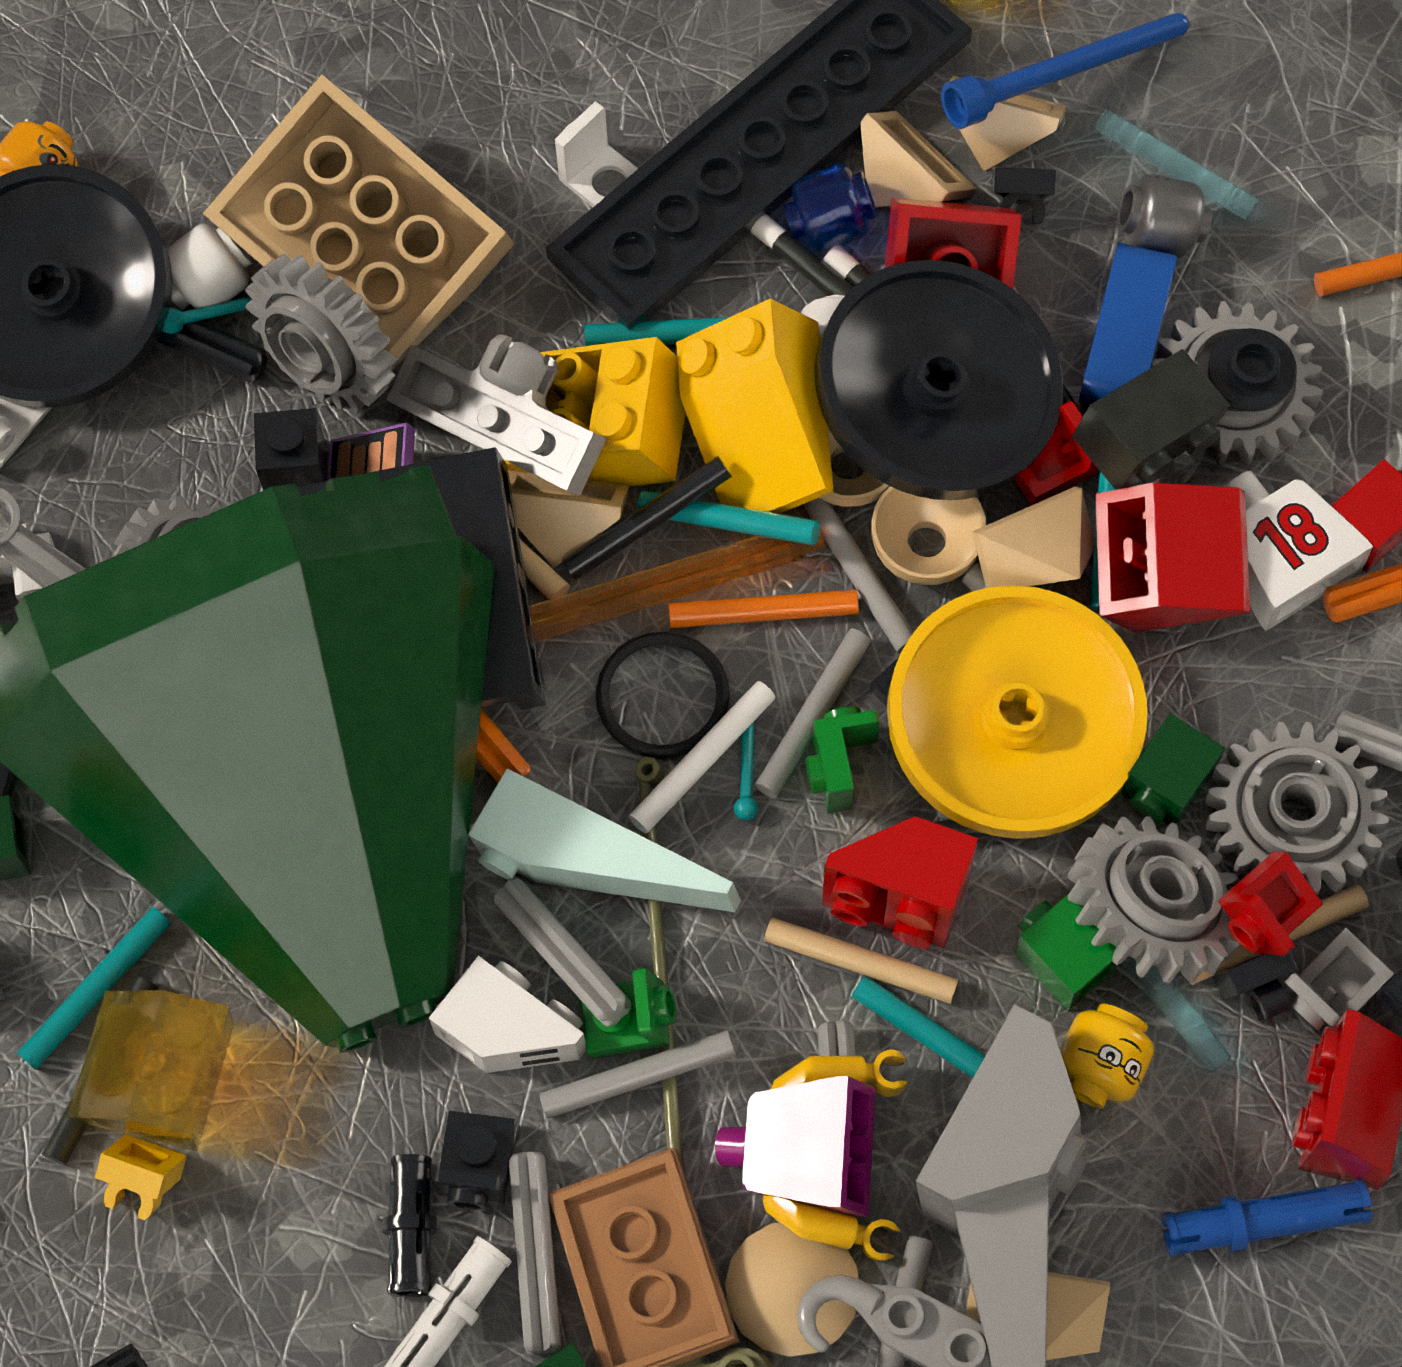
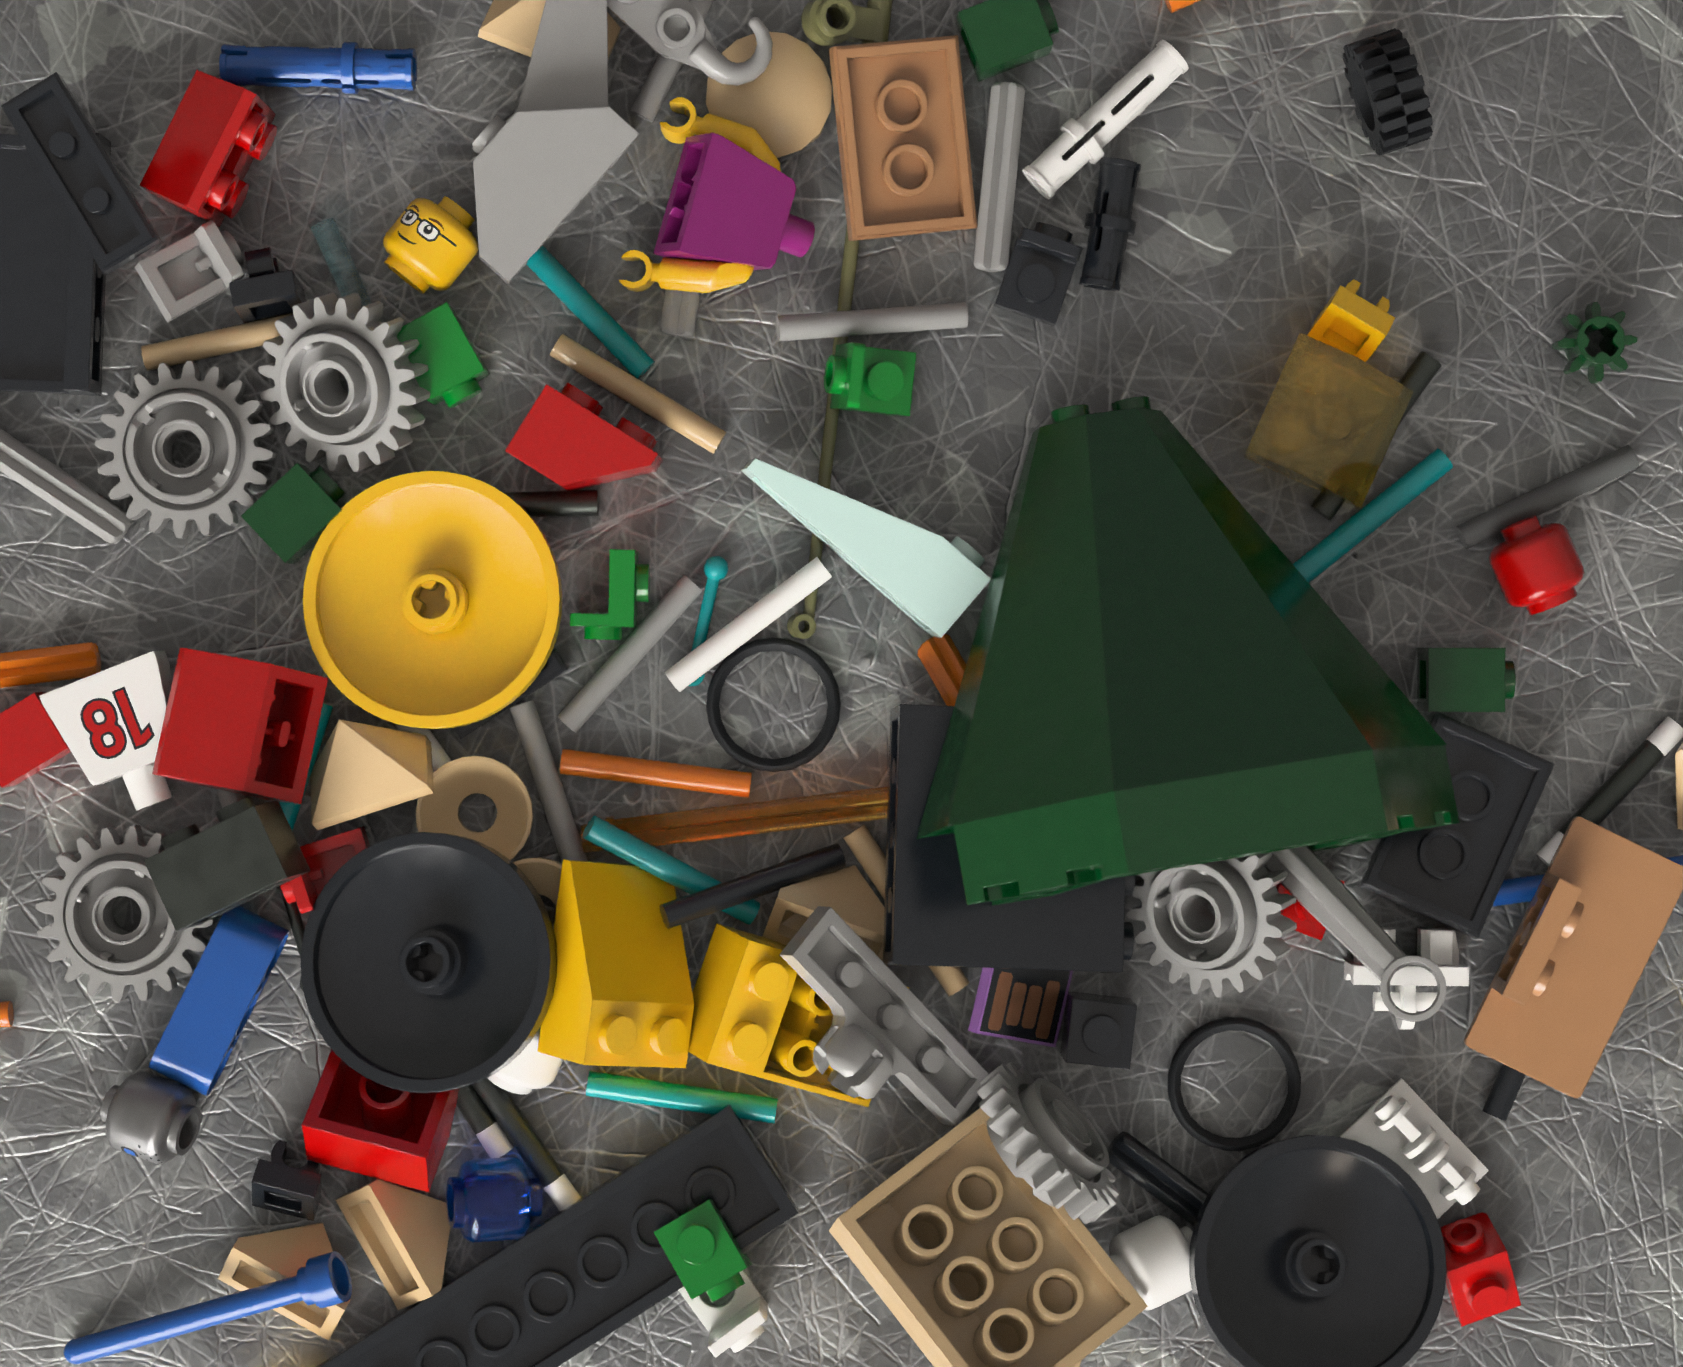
camera: 175 degrees left, 20 degrees up
teal hinge [162,297,252,333] -> none
white slope [429,956,586,1073] -> none
light grey axle [494,878,631,1027] -> none
clear light blue bar [1095,109,1259,221] -> none
black piece [1208,328,1297,411] -> none
red bracket [1218,851,1323,956] -> none
none -> green bracket [654,1199,752,1303]
none -> black tyre [1168,1017,1301,1151]

